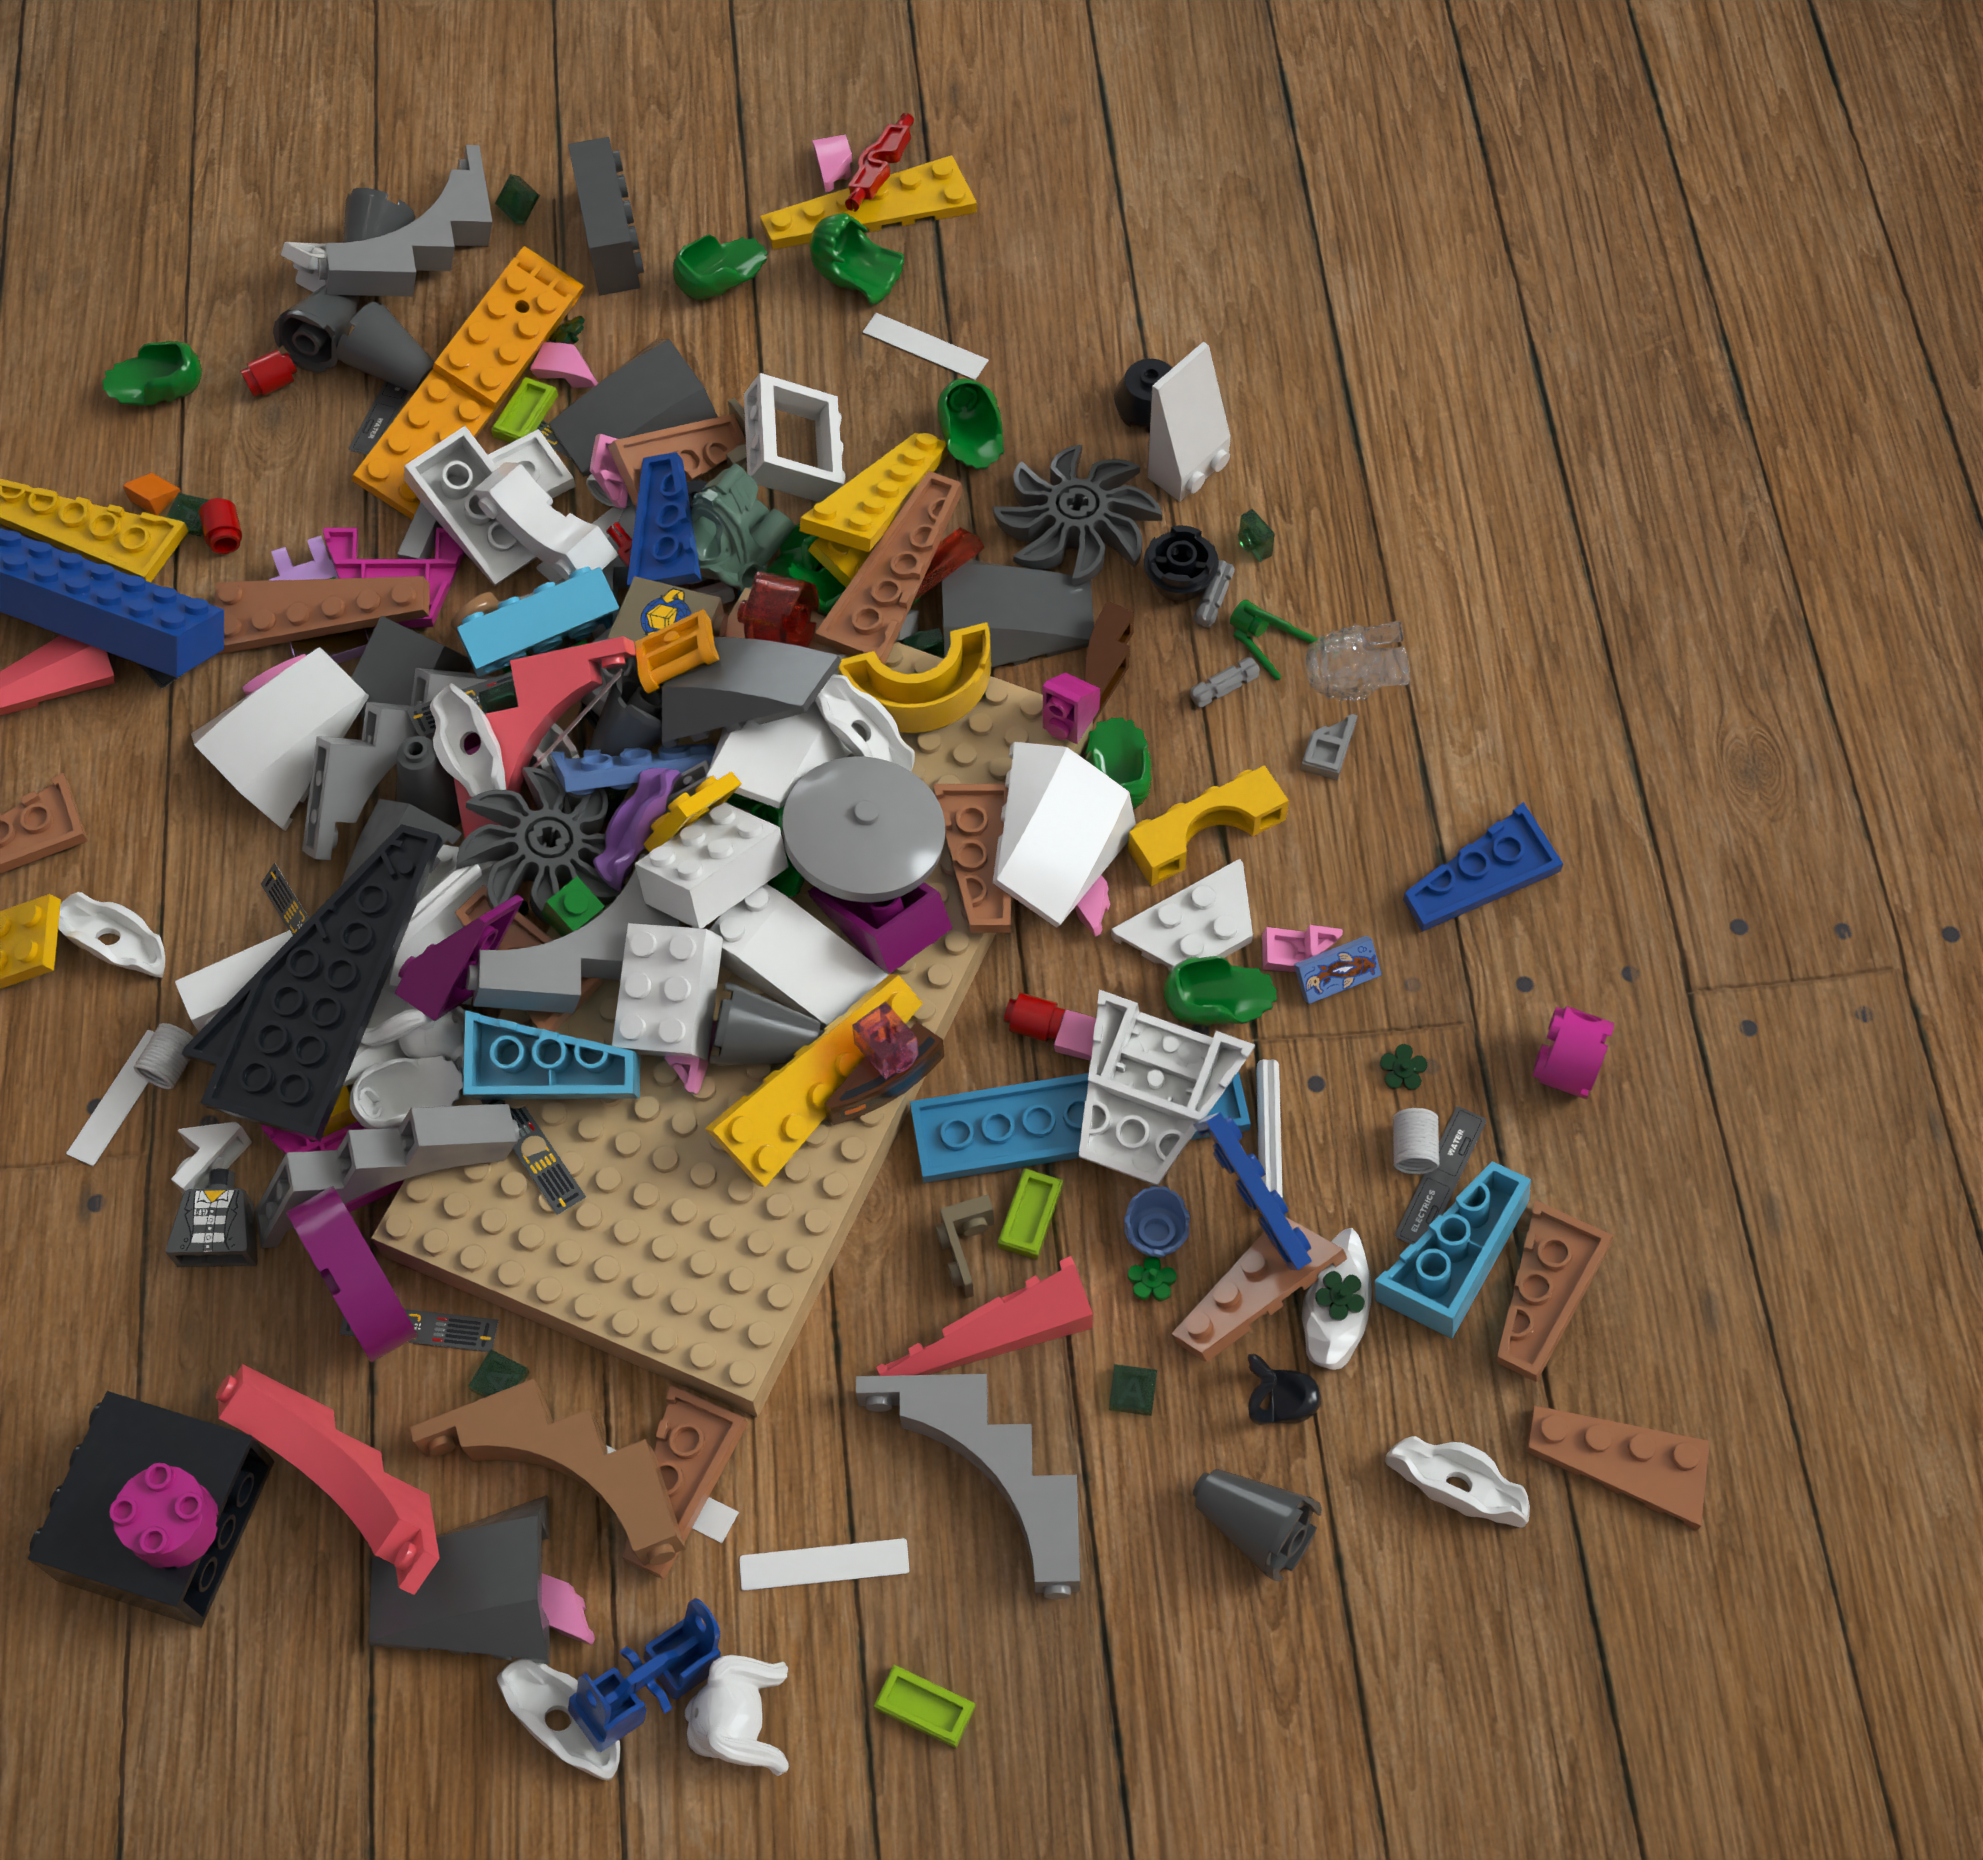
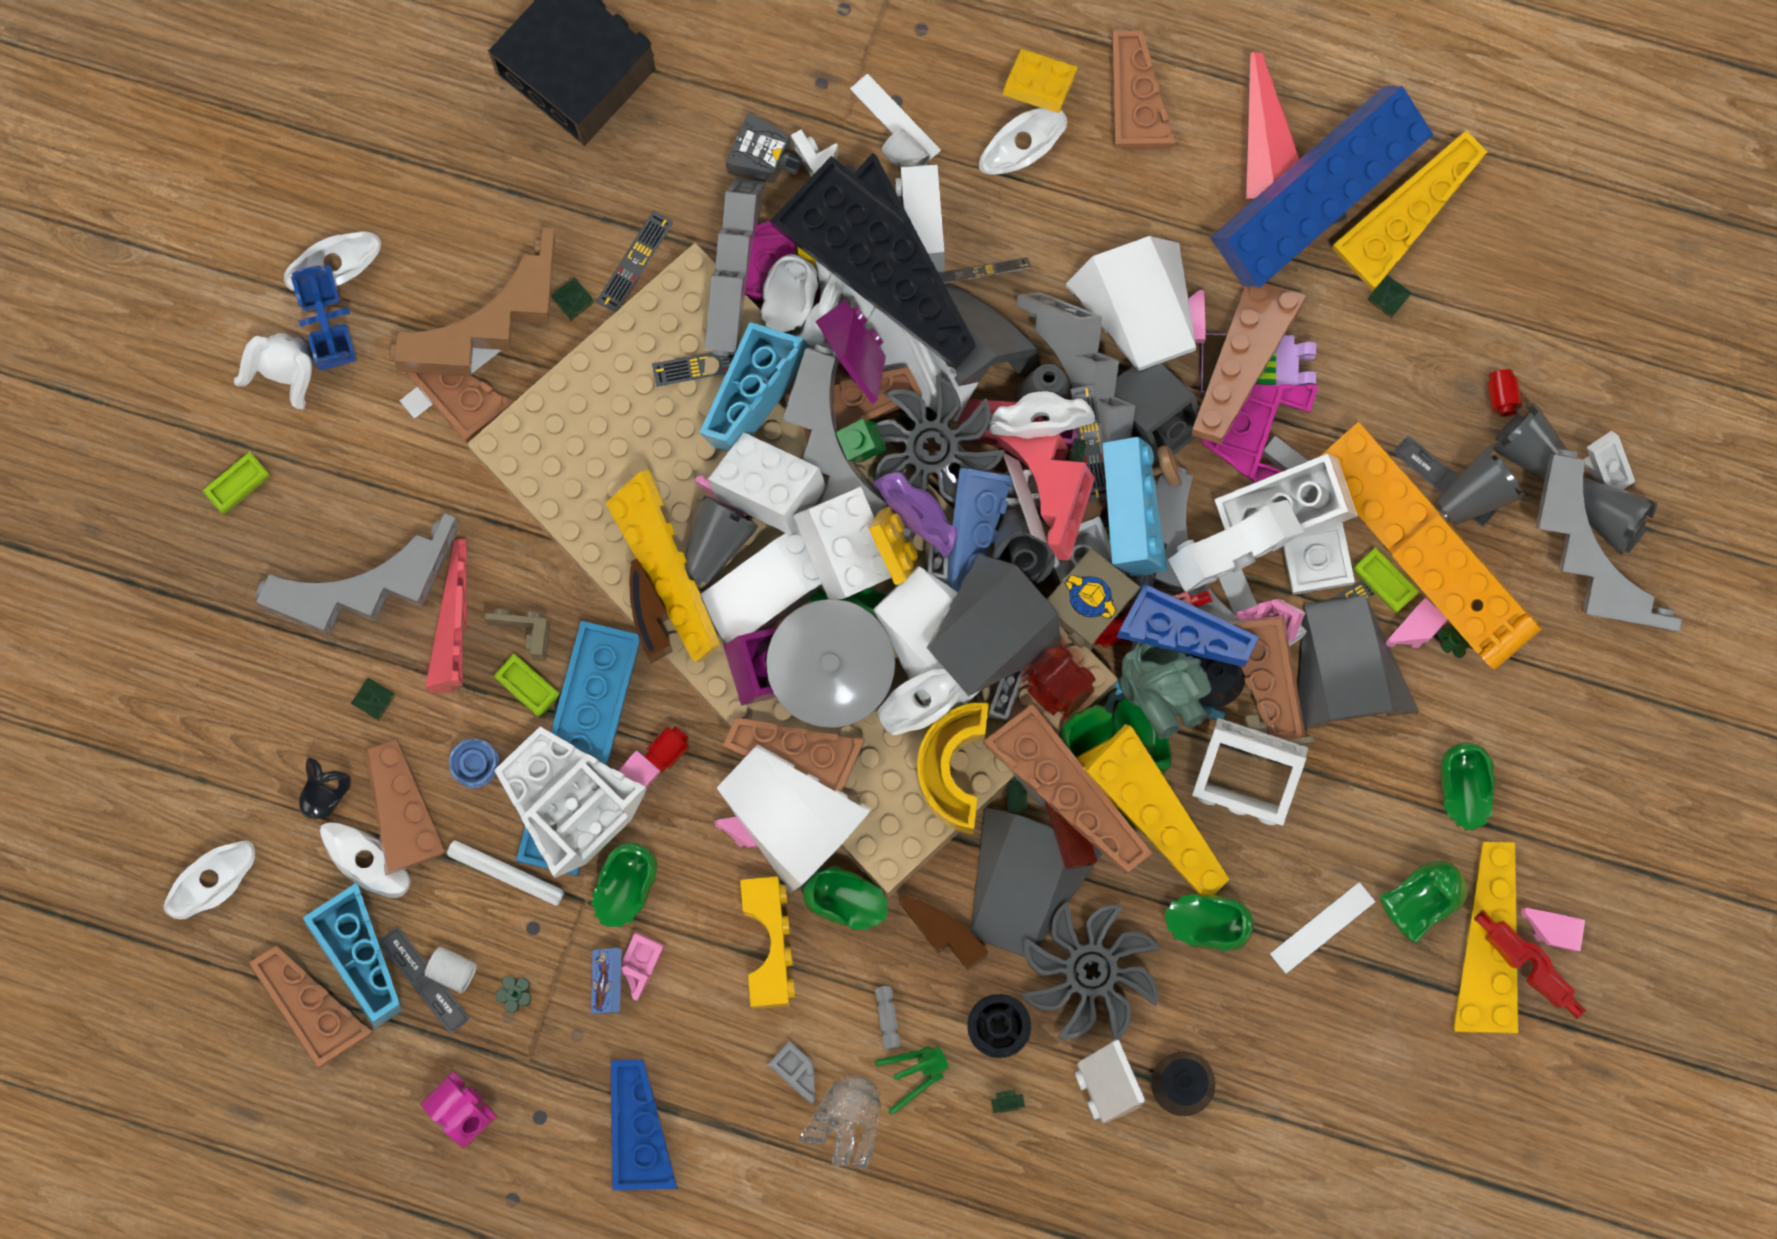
camera: 115 degrees right, 15 degrees up
green hair [102,341,203,406] -> none
dark pink brick [109,1463,219,1569] -> none
orange slope [123,473,181,515] -> none
red brick [199,498,242,554] -> none
coral arch [215,1364,440,1595] -> none
magenta brick [286,1186,418,1362] -> none
dark grey wedge [369,1495,550,1664] -> none
clear green plate [495,174,540,225] -> none
bright pink slope [542,1573,595,1645] -> none
dark grey brick [568,137,644,296] -> none
light orange plate [635,609,719,694] -> none
white sticker [740,1538,909,1590] -> none
clear pink brick [852,1001,919,1079] -> none
dark pink slope [1043,673,1100,744] -> none
white wing [1111,859,1253,971] -> none
green plant [1128,1257,1177,1301] -> none
blue wing [1193,1112,1312,1270] -> none
dark grey cone [1193,1469,1322,1581] -> none
light grey axle [1194,560,1235,628] -> none
dark green plant [1315,1271,1365,1321] -> none
nougat wing [1526,1405,1710,1530] -> none

